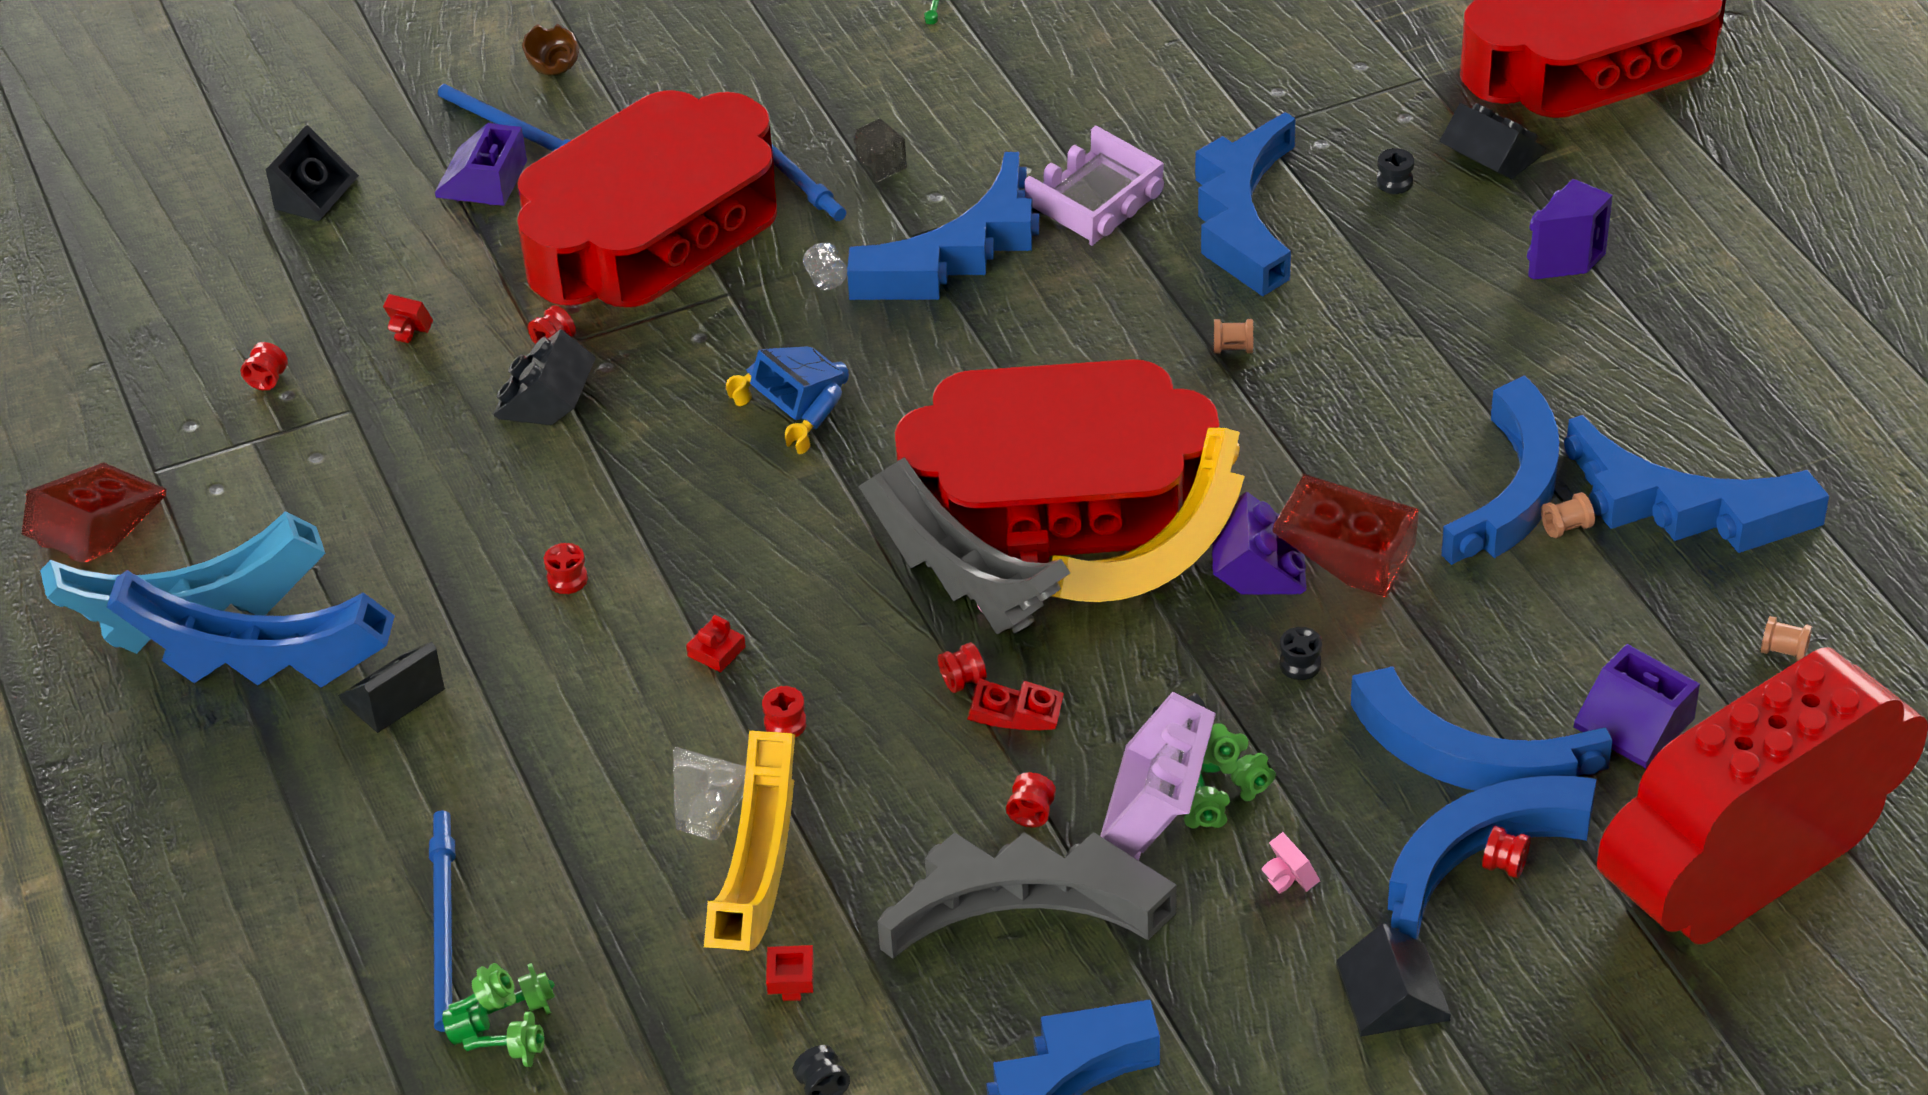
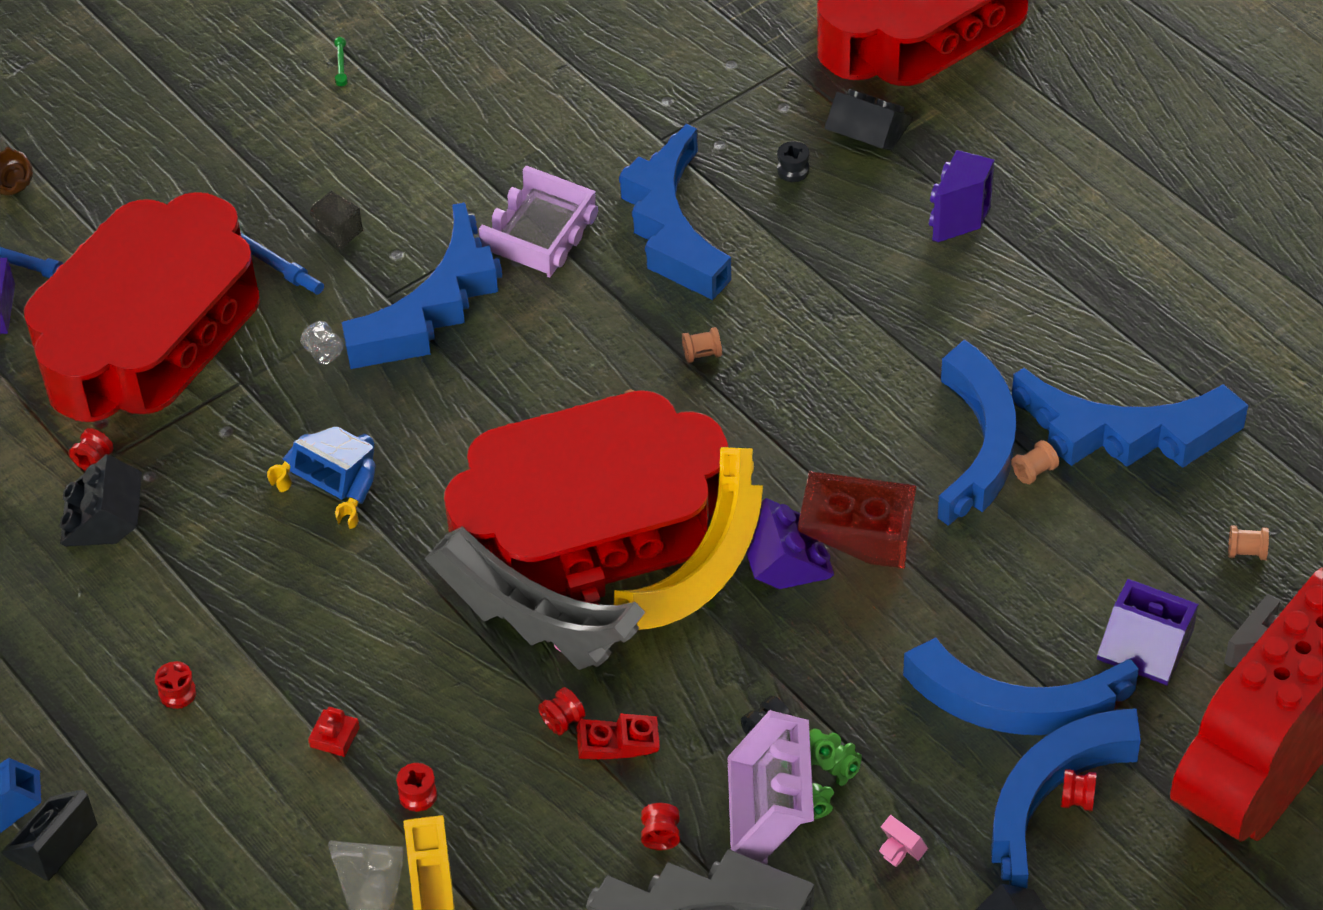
camera: 15 degrees left, 5 degrees up
black wheel [1279,627,1322,680] -> none

